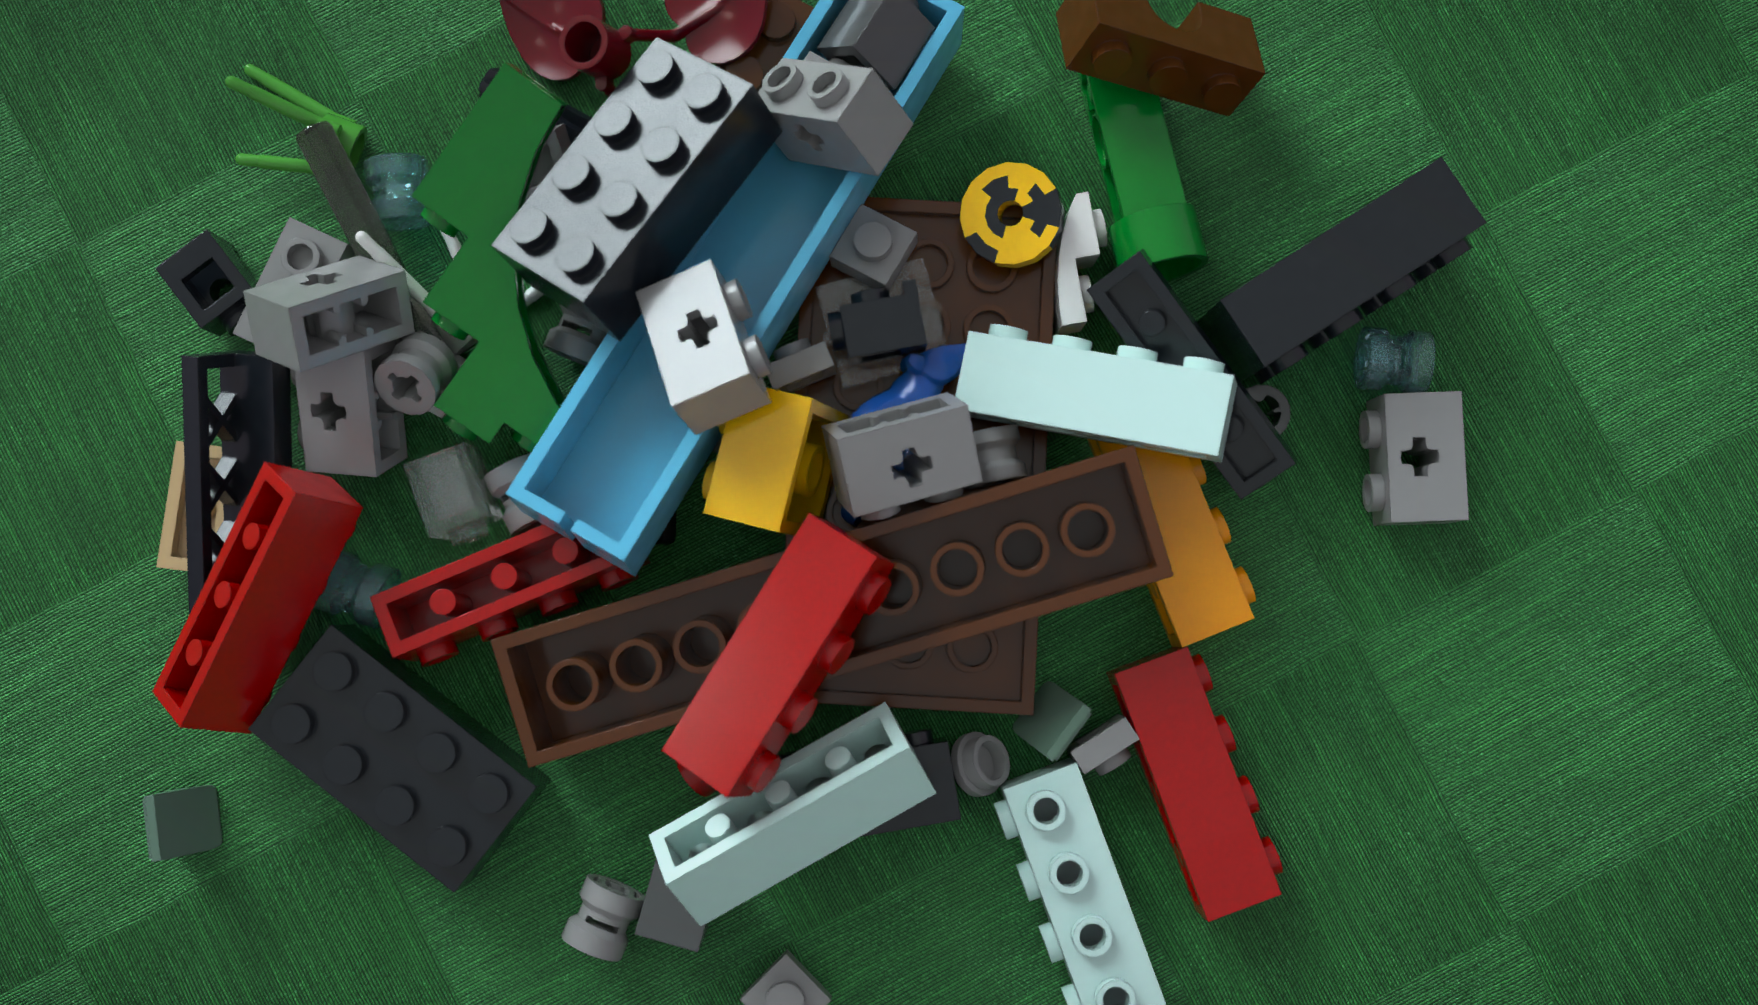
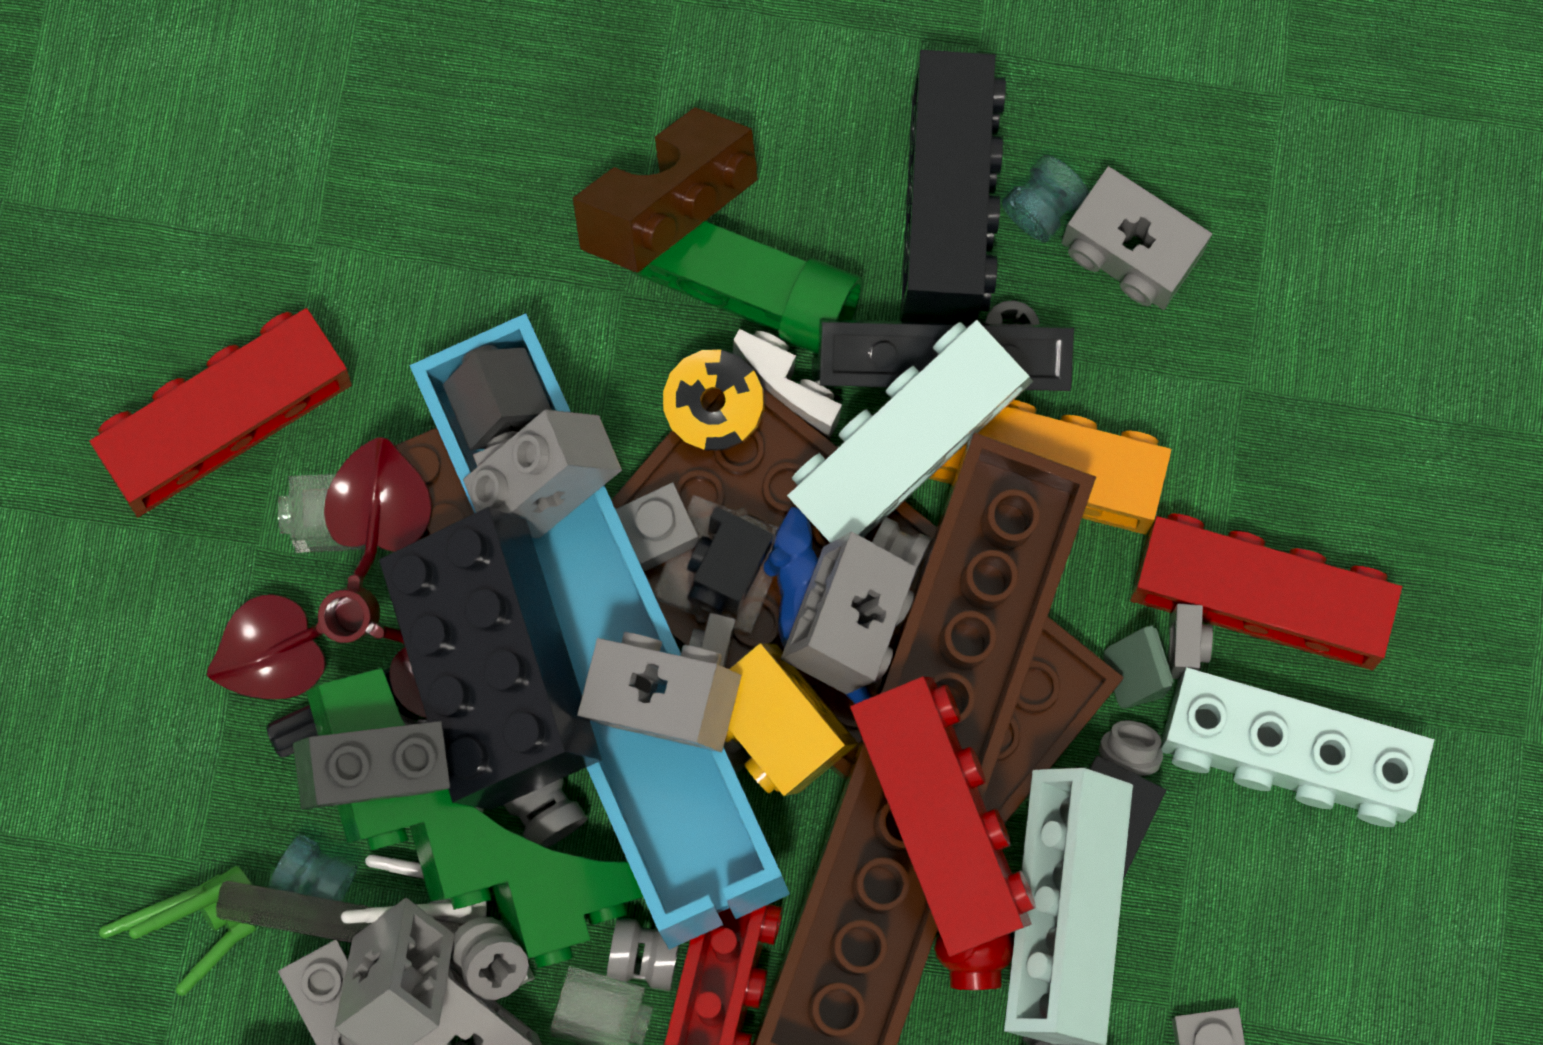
camera: 60 degrees left, 10 degrees down
none -> dark grey brick [293,721,450,810]

